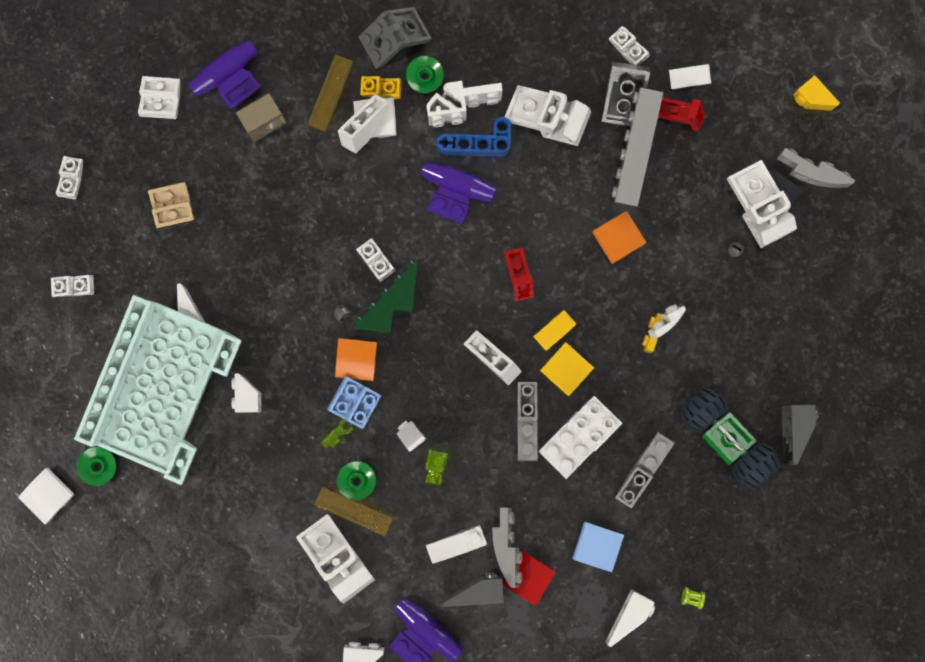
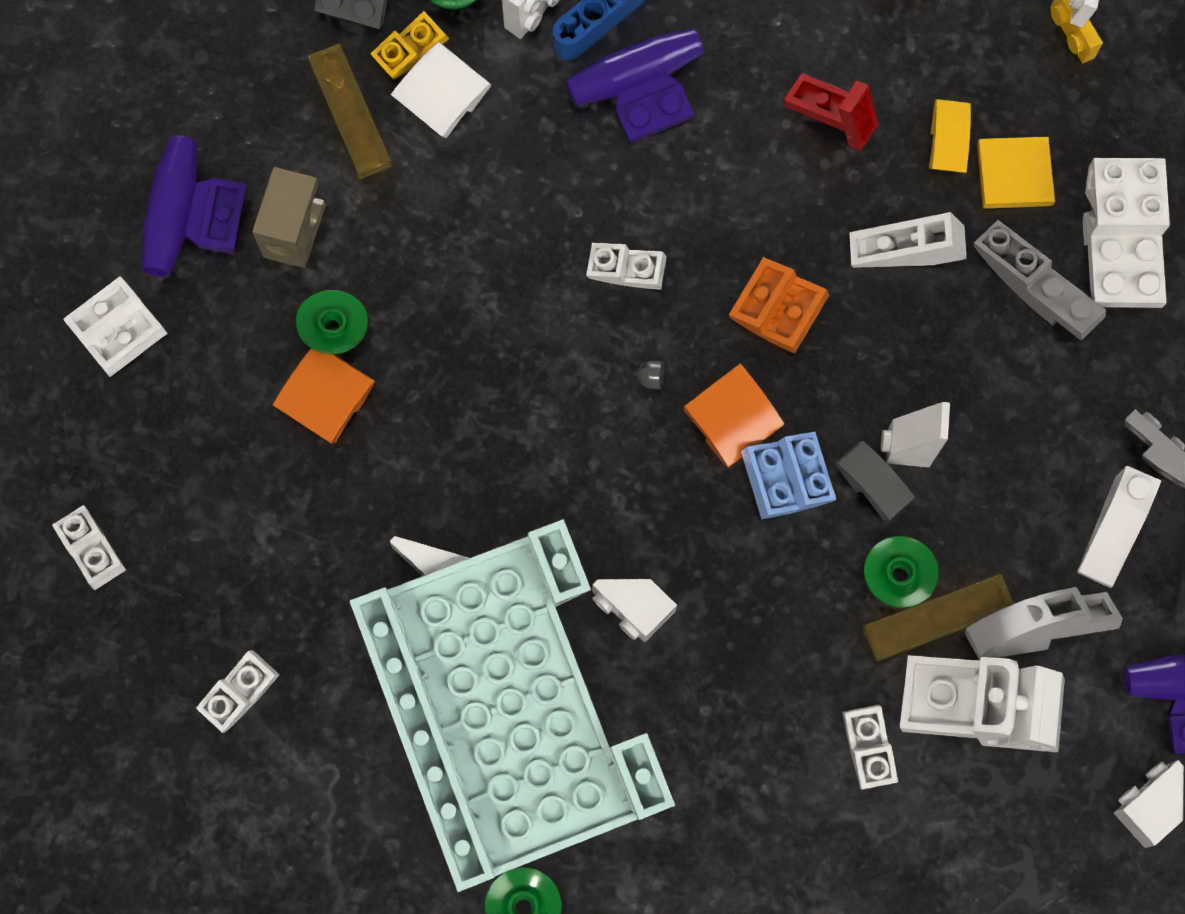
camera: 45 degrees left, 10 degrees down
tan slope [148,182,194,228] -> none
clear neon green plate [321,419,353,449] -> none
white slope [338,94,390,154] -> none
dark green slope [353,260,418,334] -> none
clear neon green plate [425,450,448,485] -> none
none -> orange slope [273,349,376,443]
none -> green dish [296,290,368,354]
none -> orange slope [729,257,829,354]
none -> dark grey slope [835,441,915,520]
none -> white slope [842,705,898,790]
none -> light grey slope [965,587,1123,661]

